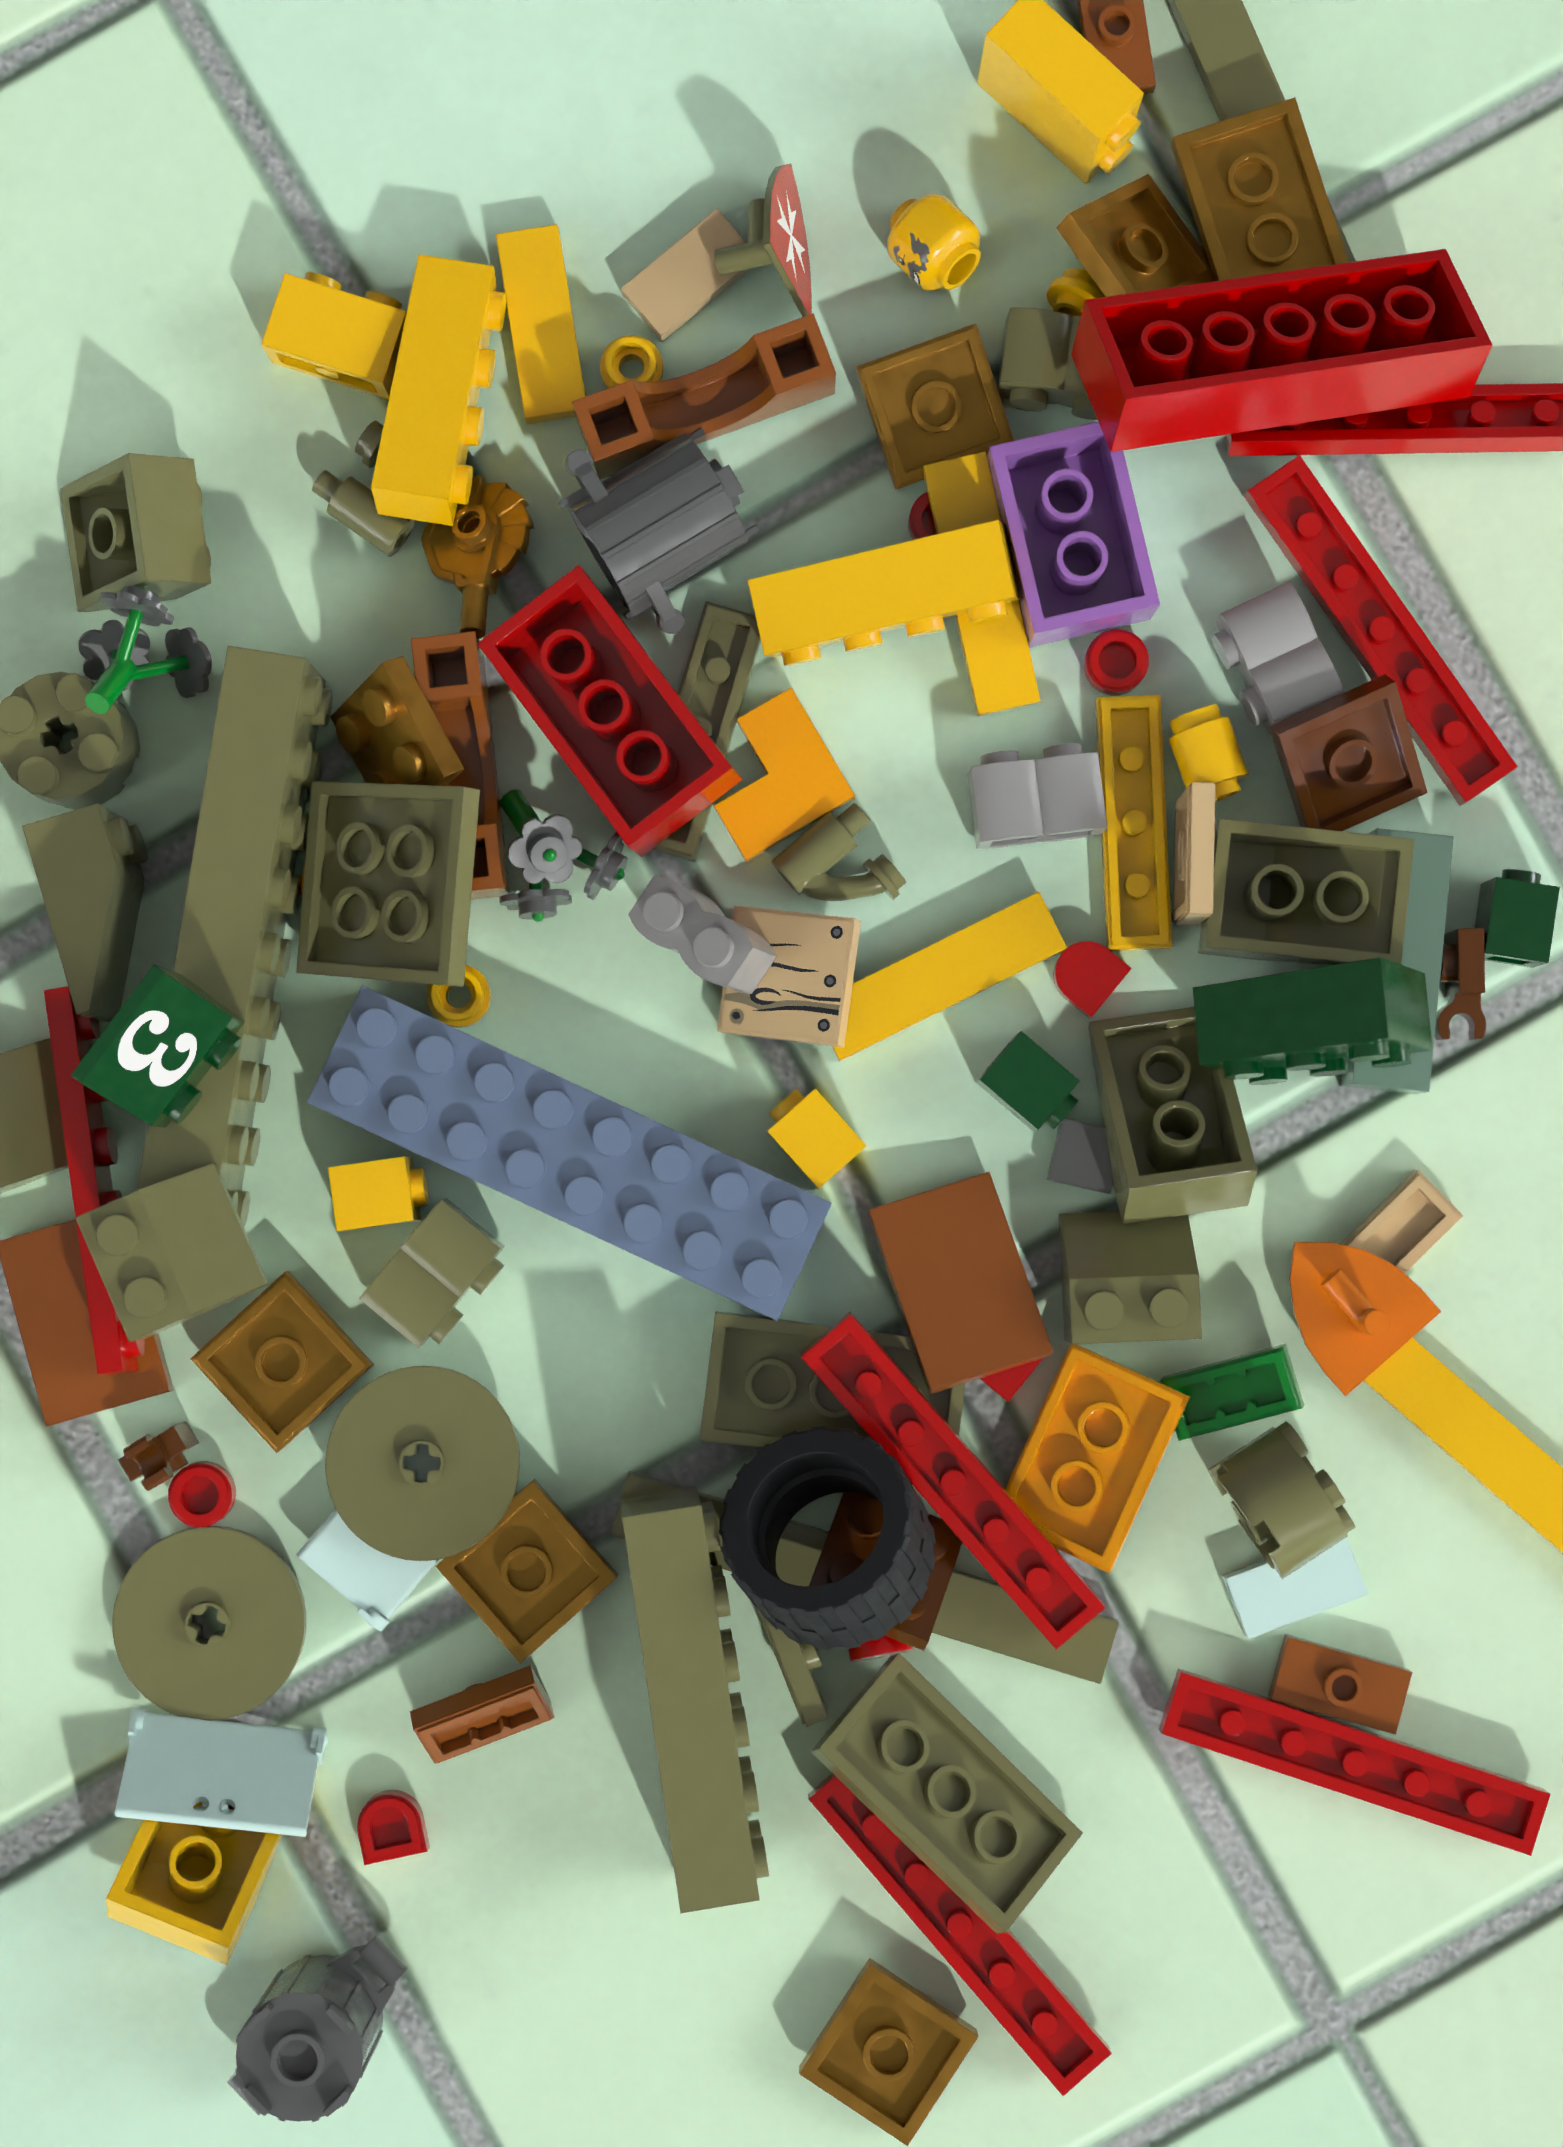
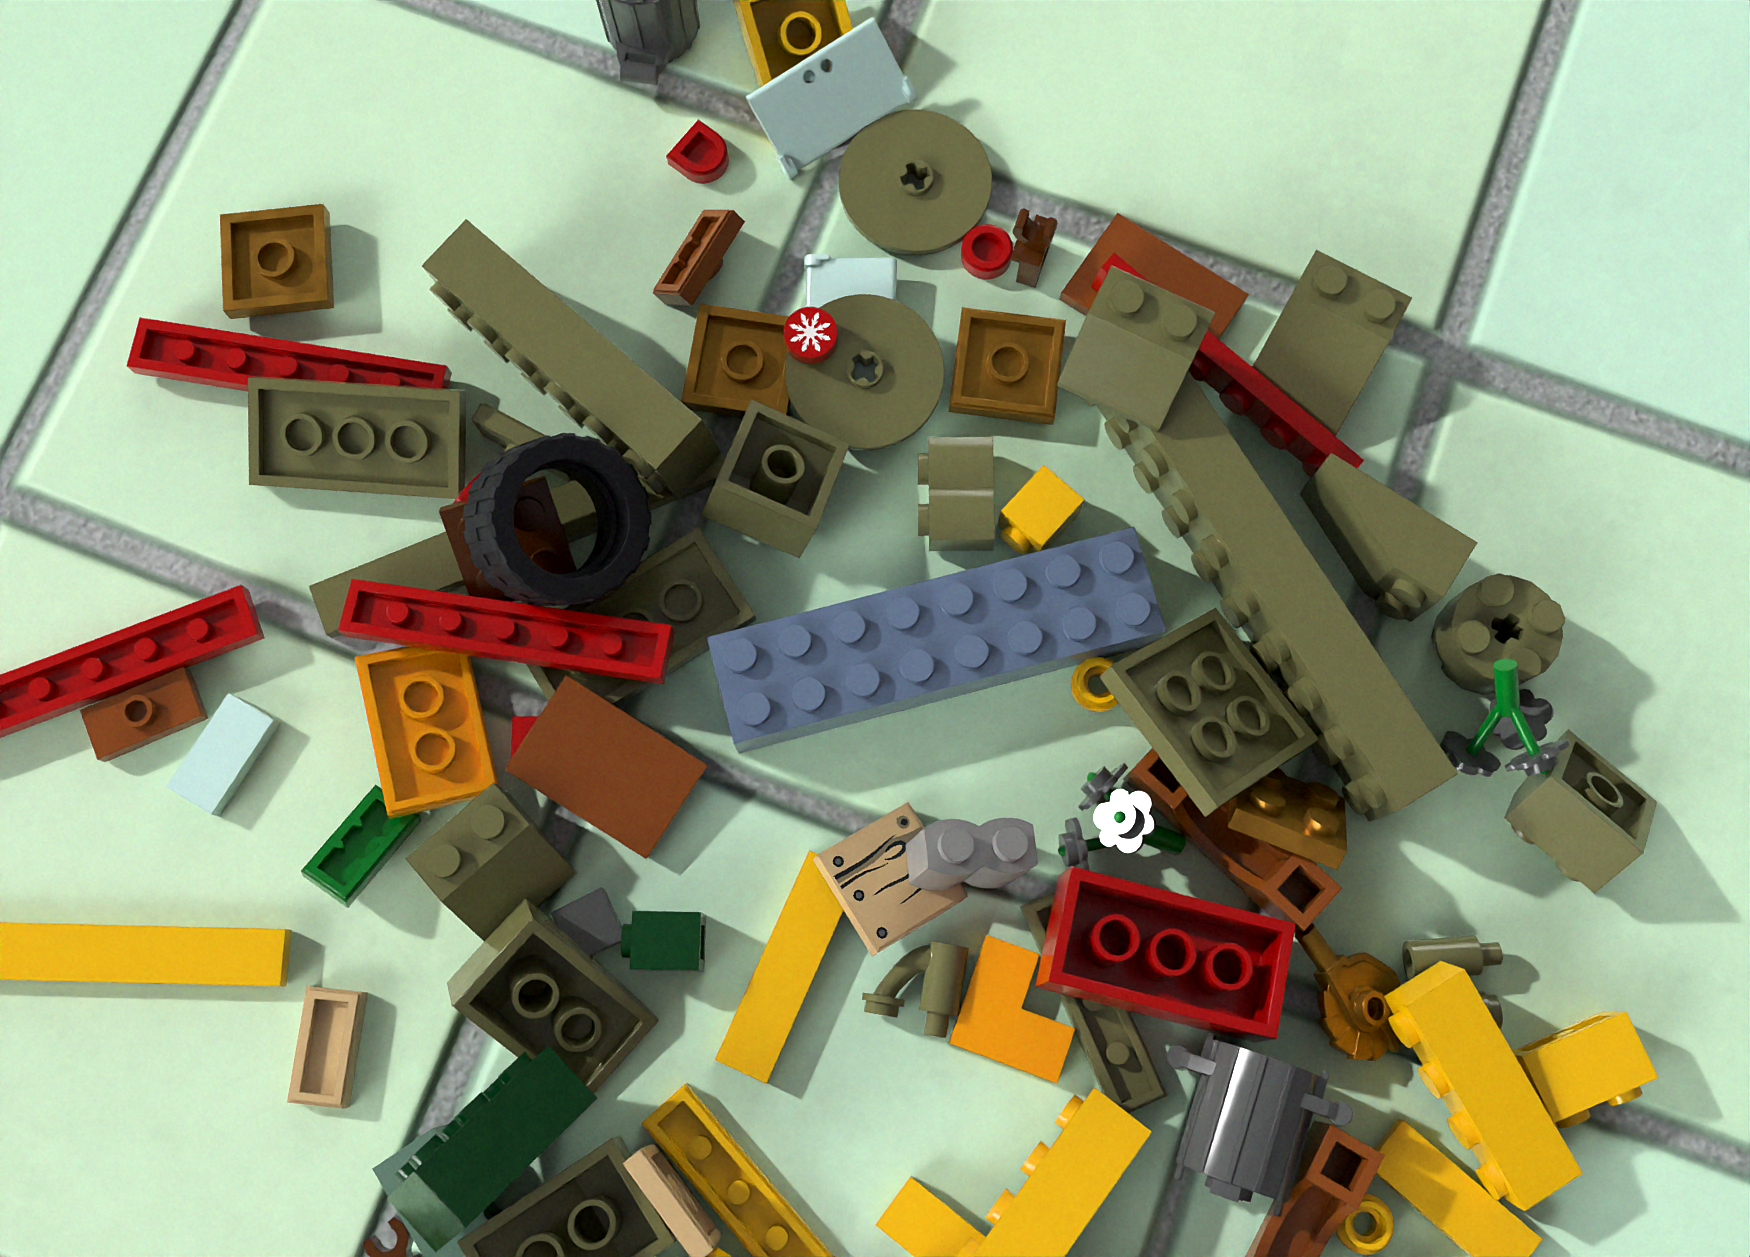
camera: 140 degrees right, 10 degrees down
dark green slope [71,964,245,1128] -> none
yellow brick [767,1088,866,1189] -> none
light grey brick [967,743,1107,849] -> none
red tile [1053,941,1132,1019] -> none
olive brick [1208,1421,1356,1579] -> none
orange shield [1289,1242,1441,1396] -> none
none -> olive slope [701,399,850,558]
none -> red tile [783,307,838,364]

